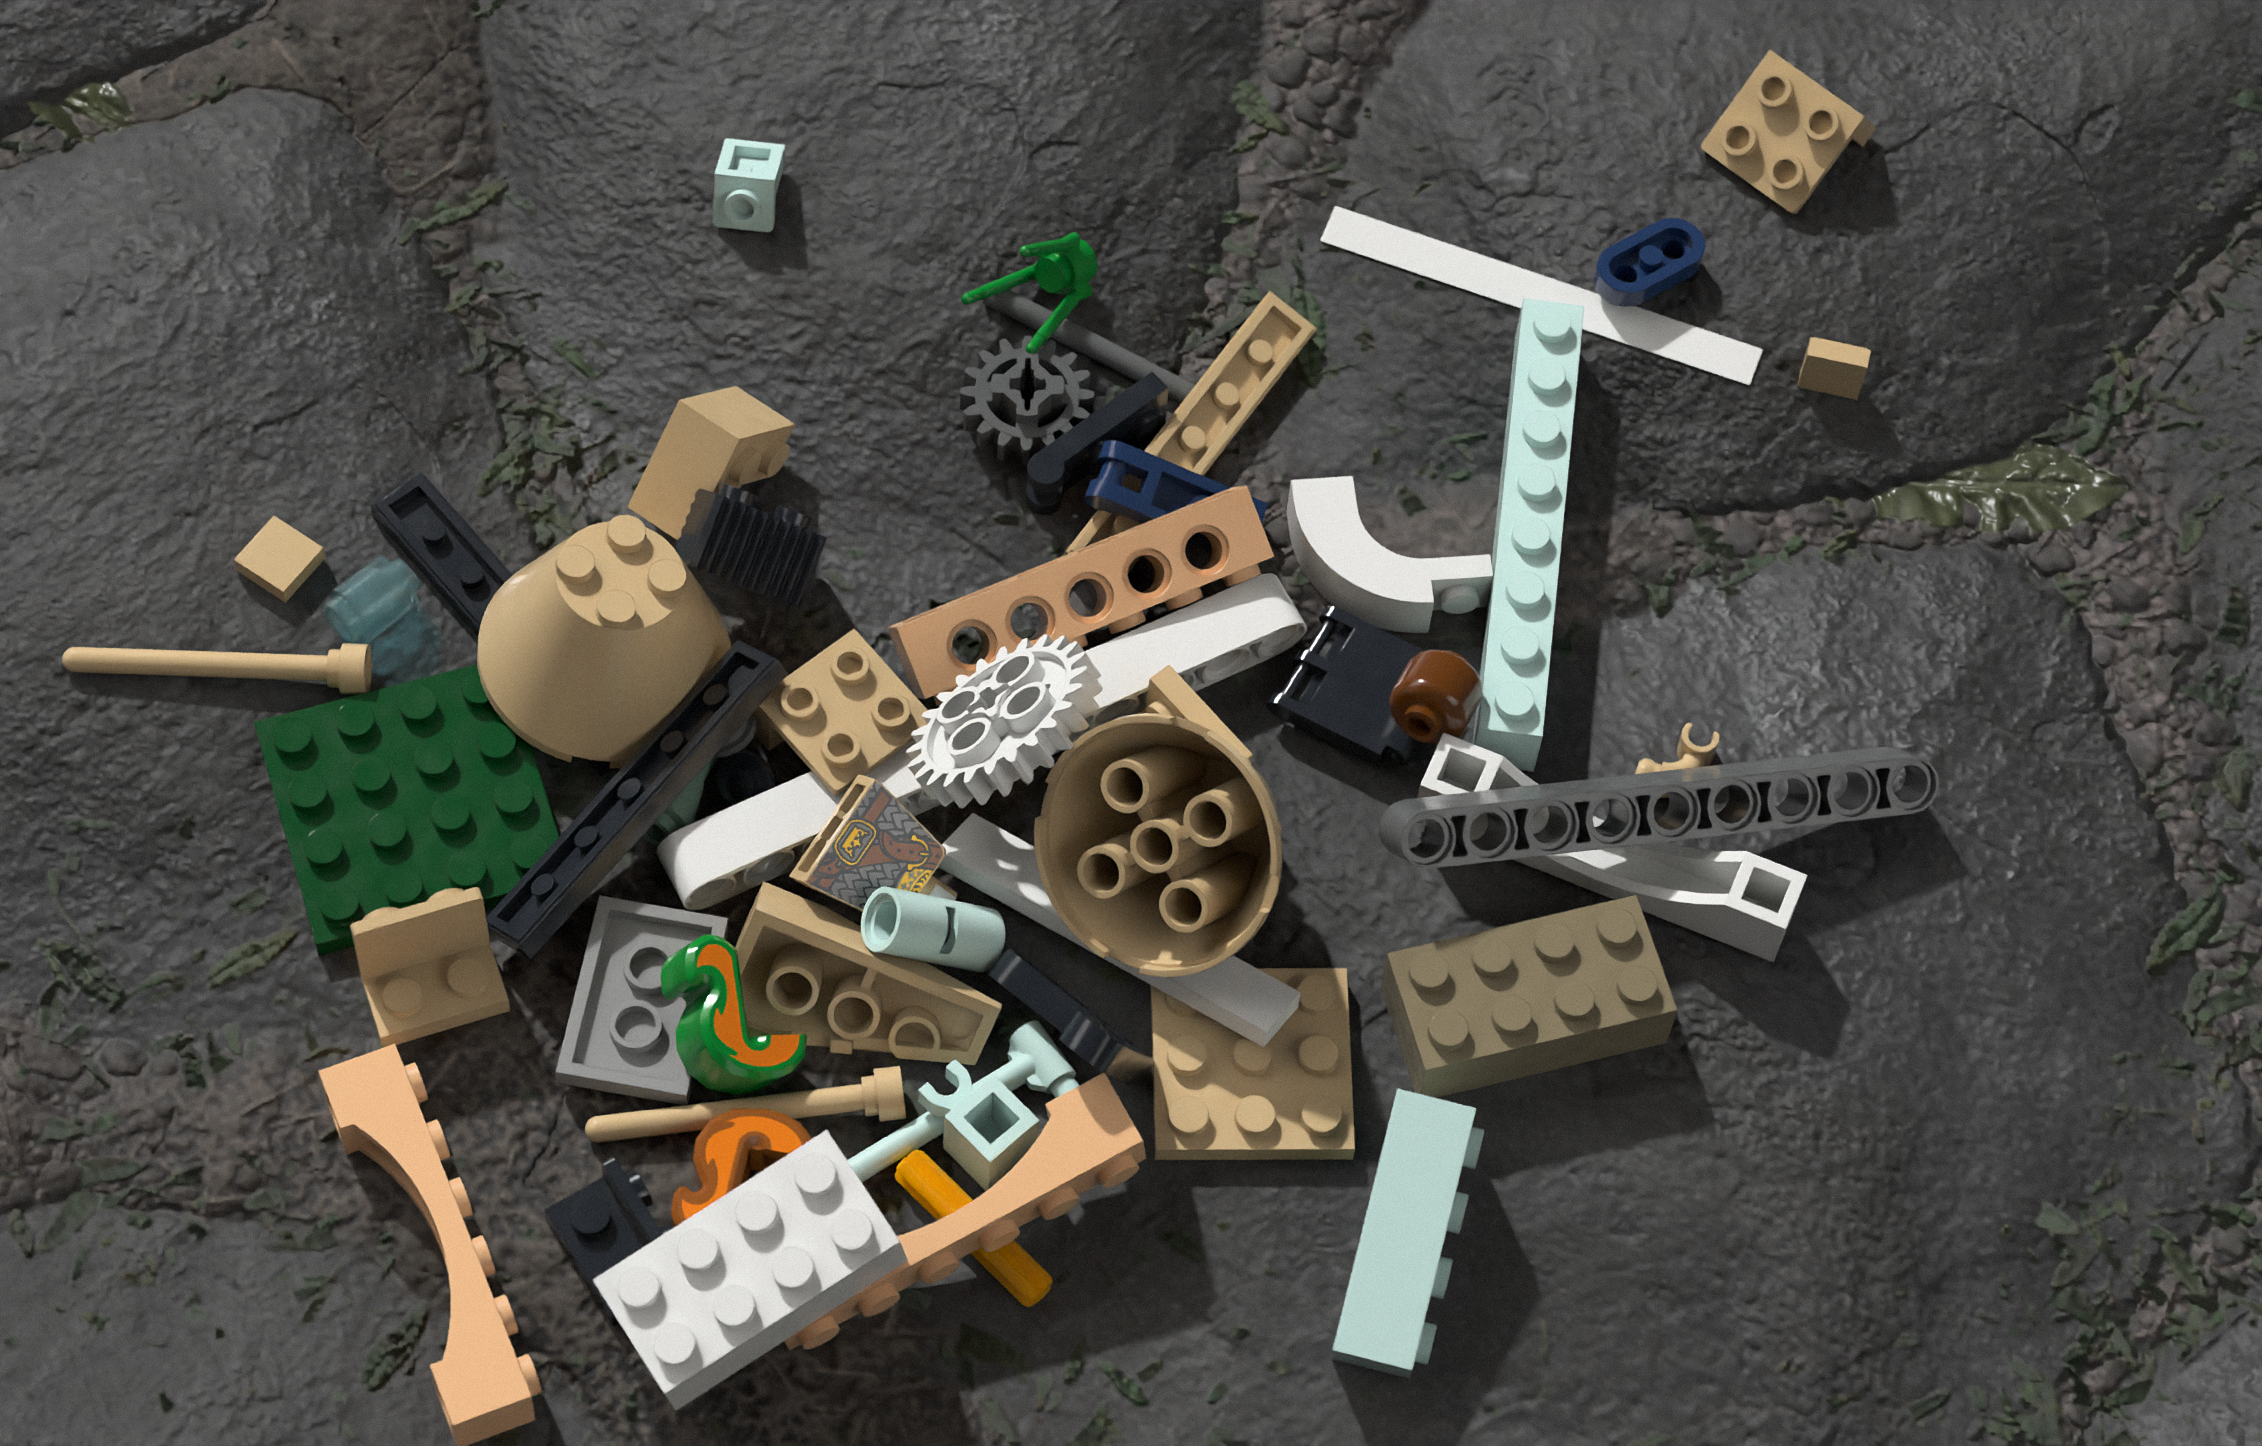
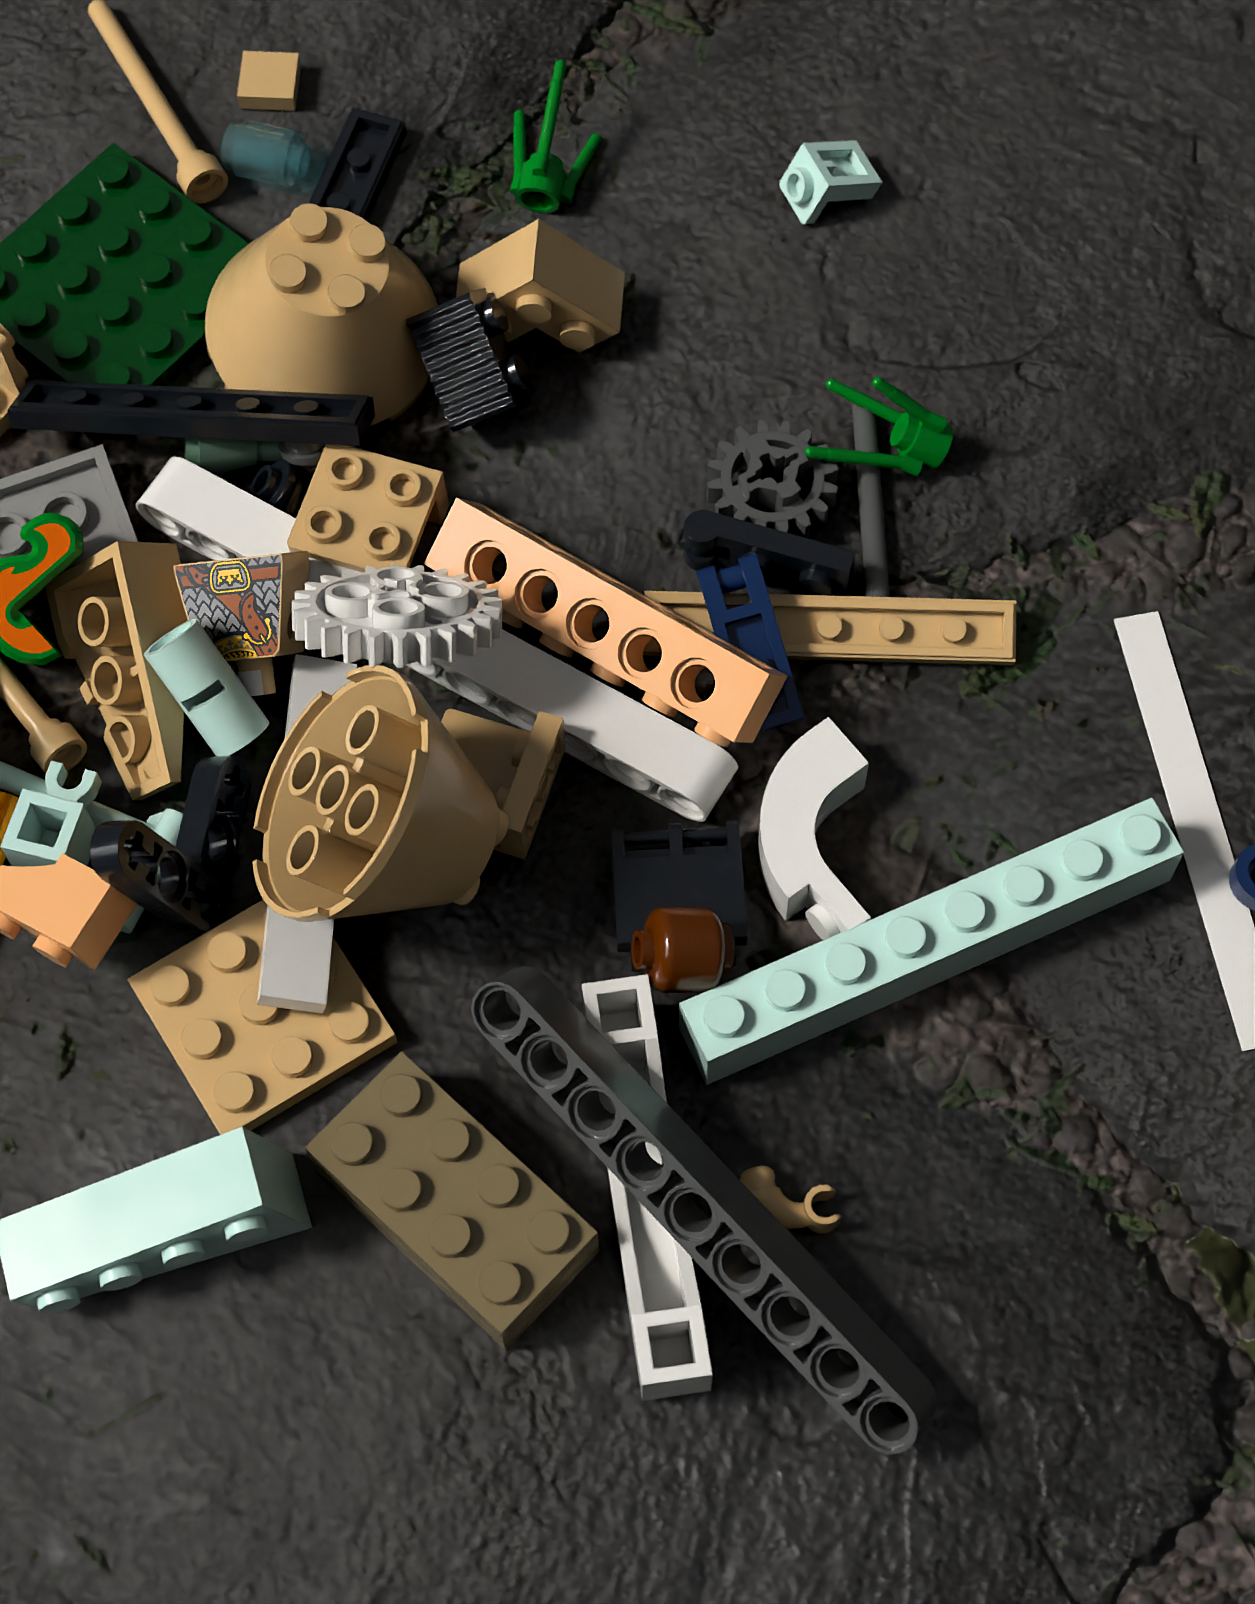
camera: 65 degrees right, 5 degrees up
none -> green plant [510,59,601,214]

